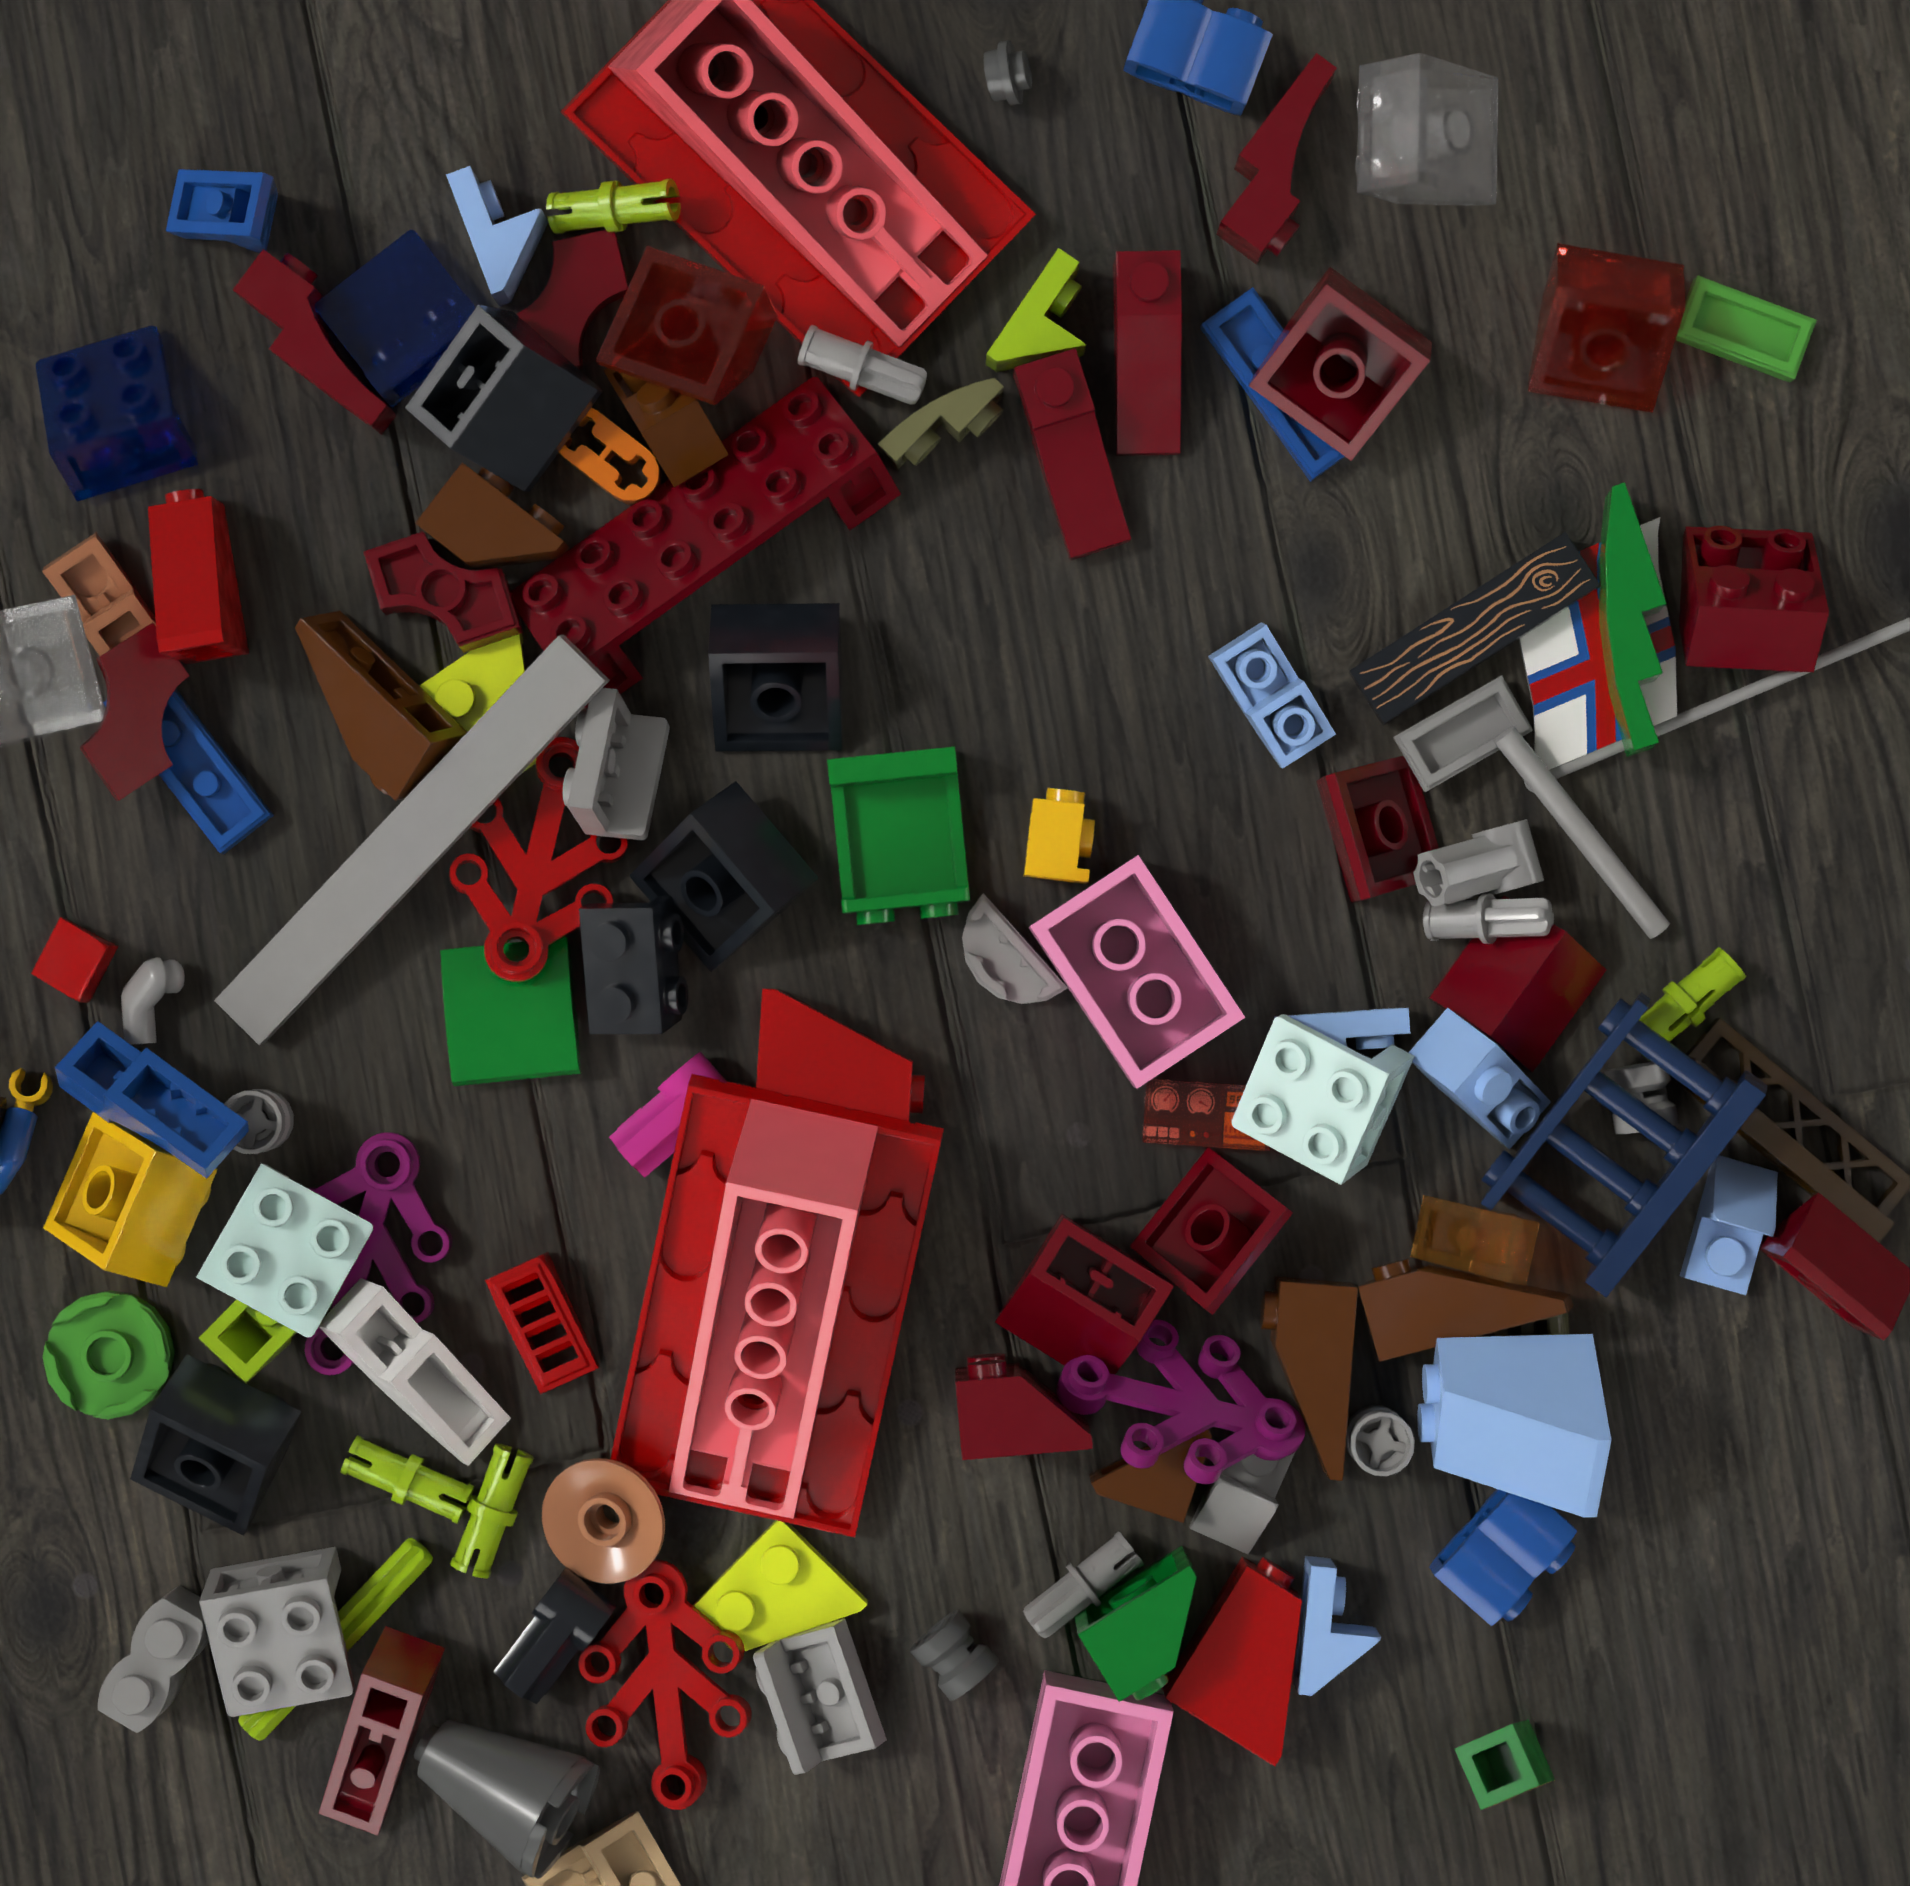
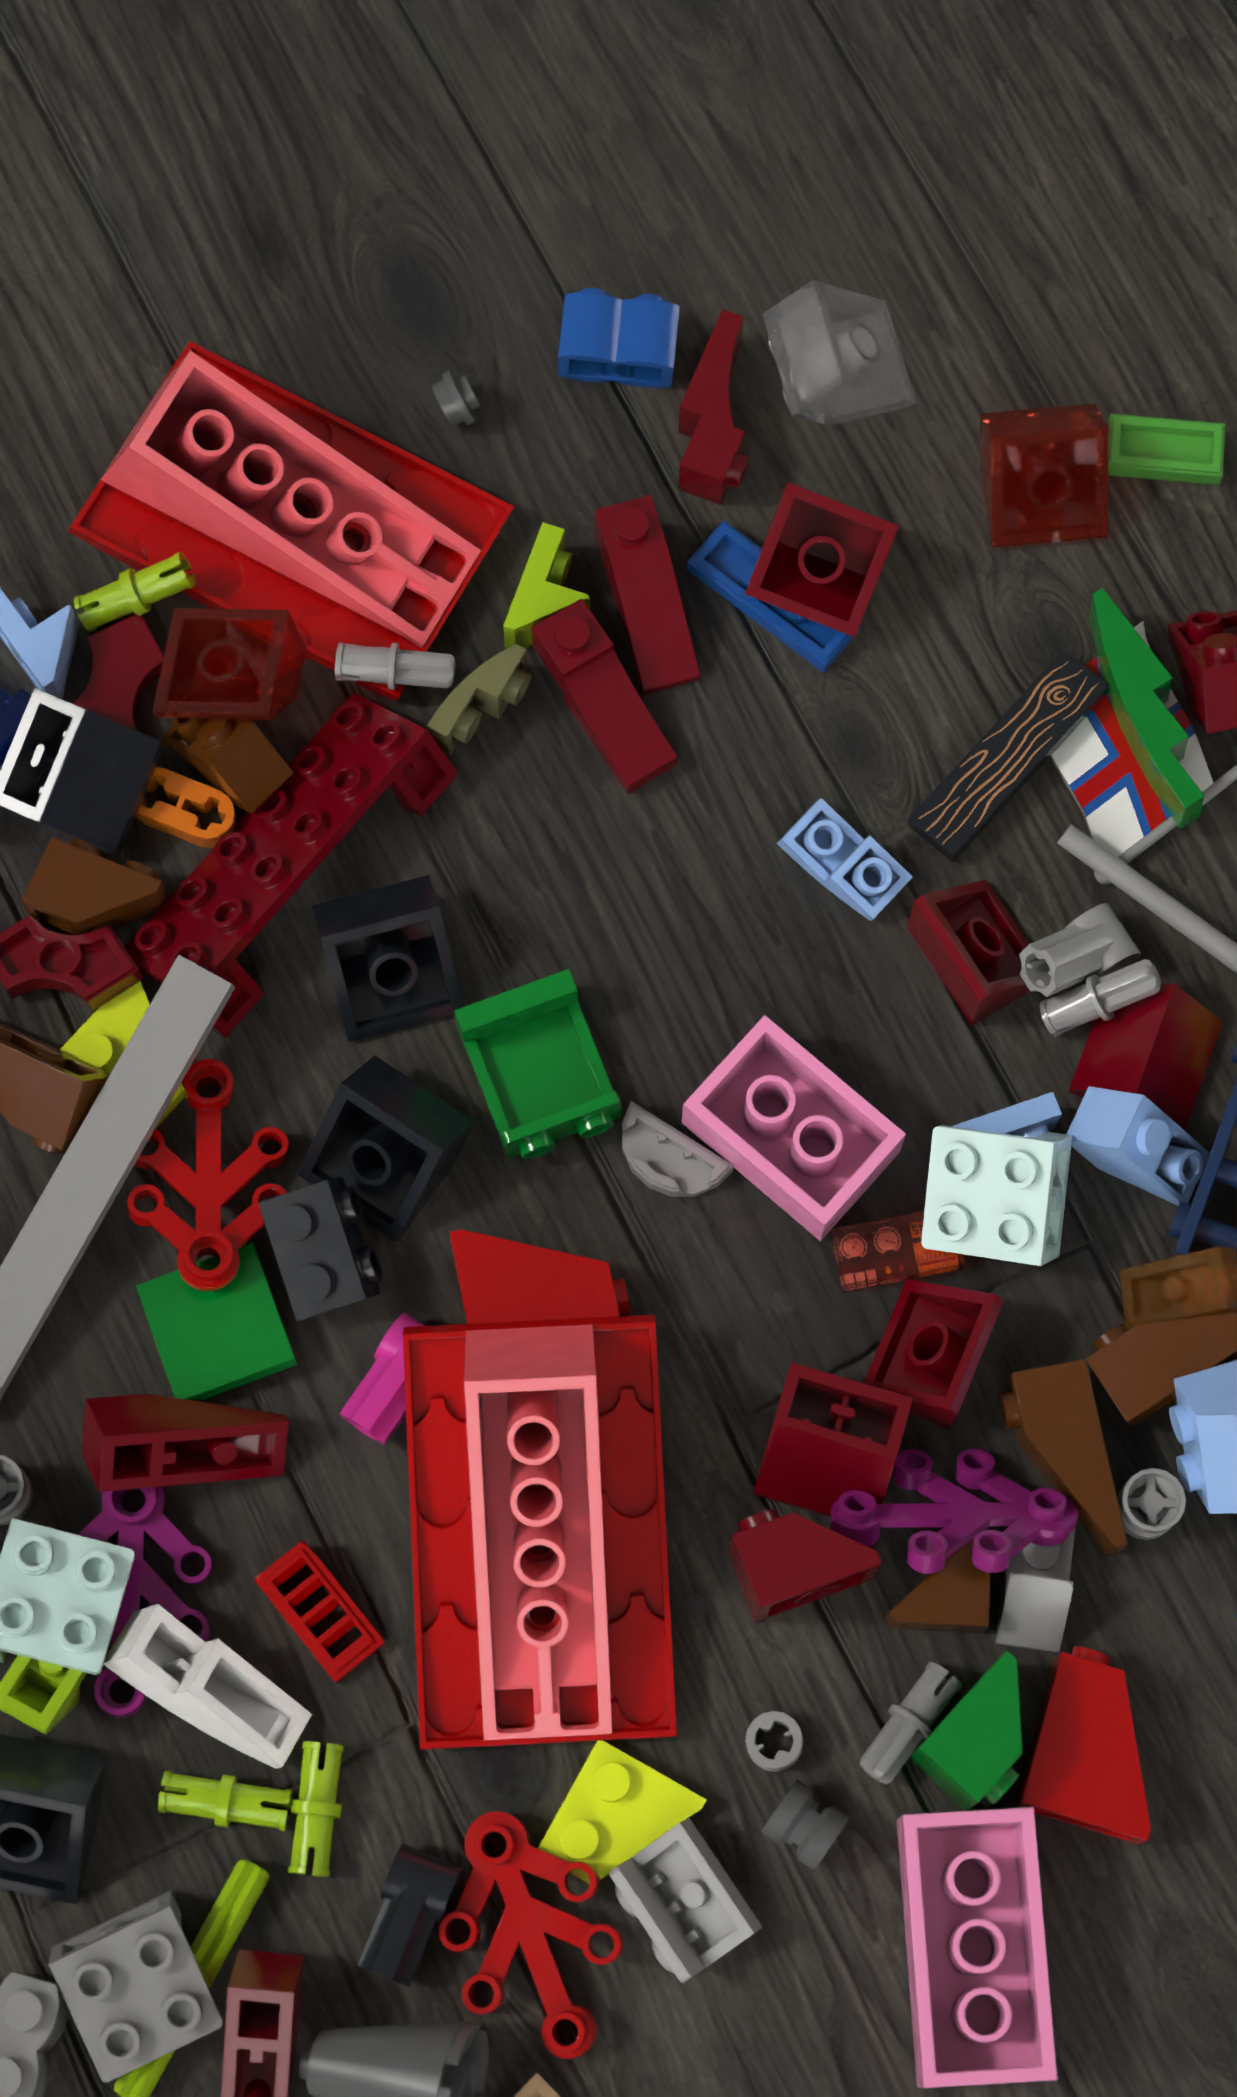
camera: 15 degrees left, 15 degrees down
nougat dish [542,1458,665,1584] -> none
light grey bracket [563,688,670,840] -> none
yellow brick [1023,788,1095,884] -> none
light blue slope [1293,1556,1381,1696] -> none
light grey tile [1393,675,1533,792] -> none
none -> dark red slope [81,1394,289,1492]
none -> light grey bush [745,1711,803,1772]

